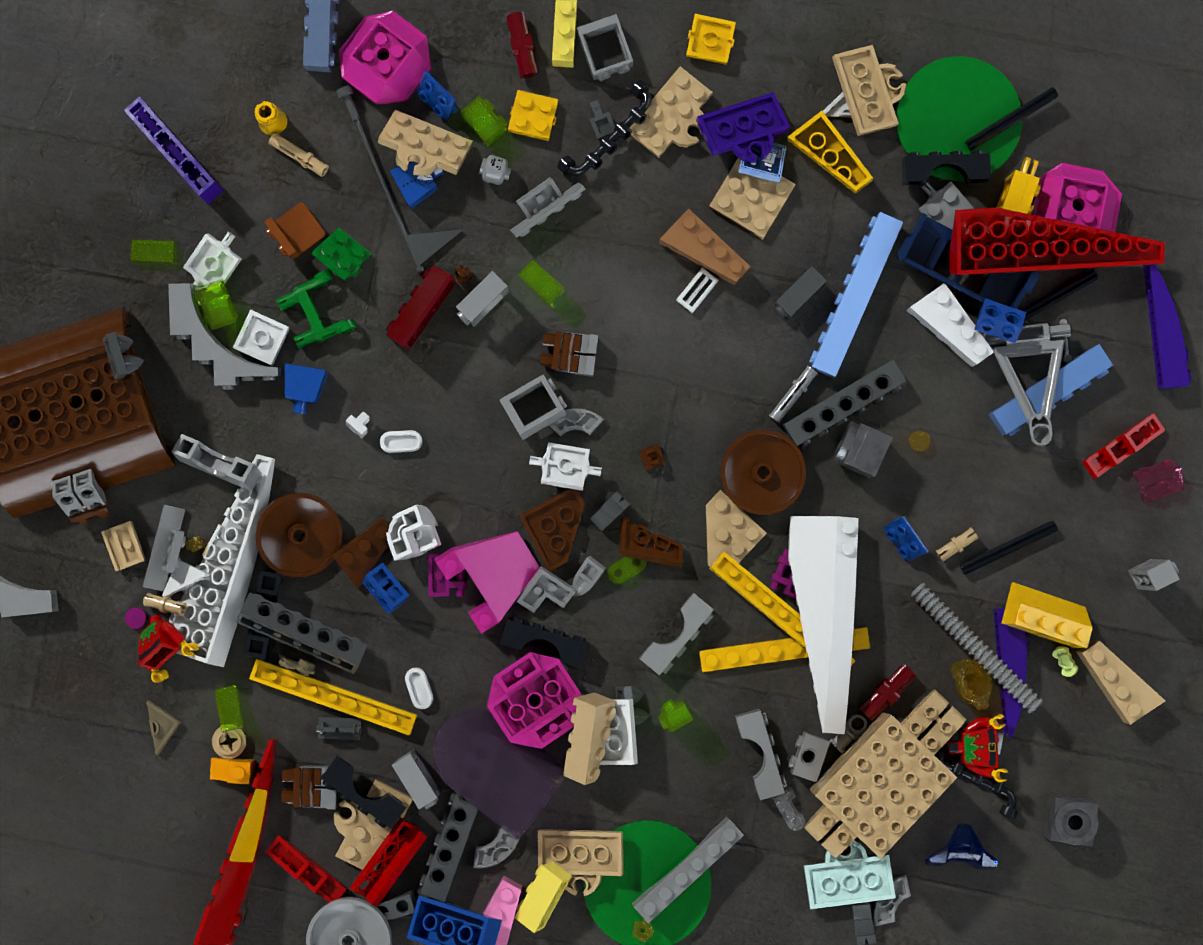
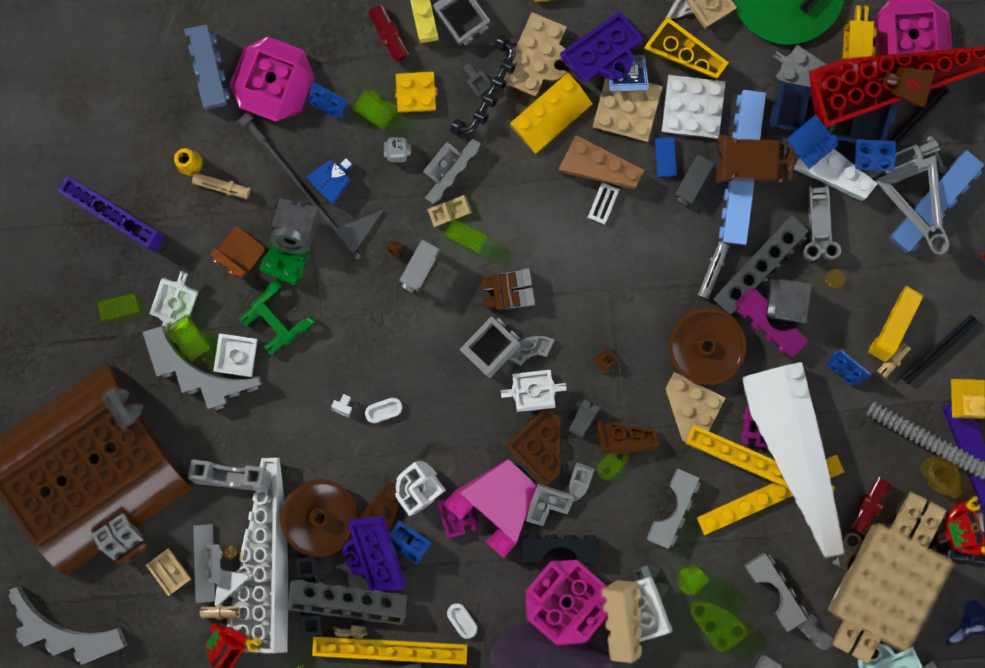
camera: 10 degrees left, 0 degrees up
magenta tile [125,607,148,629] -> none
blue torso [285,363,328,415] -> none
tan plate [378,110,473,177] -> none
dark red slope [386,265,457,351] -> none
light grey brick [788,731,830,782] -> none
black arch [902,150,991,185] -> none
none -> flat silver piece [270,198,318,255]
none -> dark purple plate [342,516,406,591]
none -> tan slope [427,195,472,227]
none -> yellow slope [510,73,592,154]
none -> blue tile [655,137,677,177]
none -> white plate [661,75,725,139]
none -> clear neon green beam [689,601,746,652]
none -> reddish brown piece [716,135,797,183]
none -> magenta arch [735,287,808,358]
none -> blue hinge [786,115,838,169]
none -> light grey piece [802,185,841,261]
none -> yellow beam [868,285,923,362]
none -> reddish brown torso [885,67,935,107]

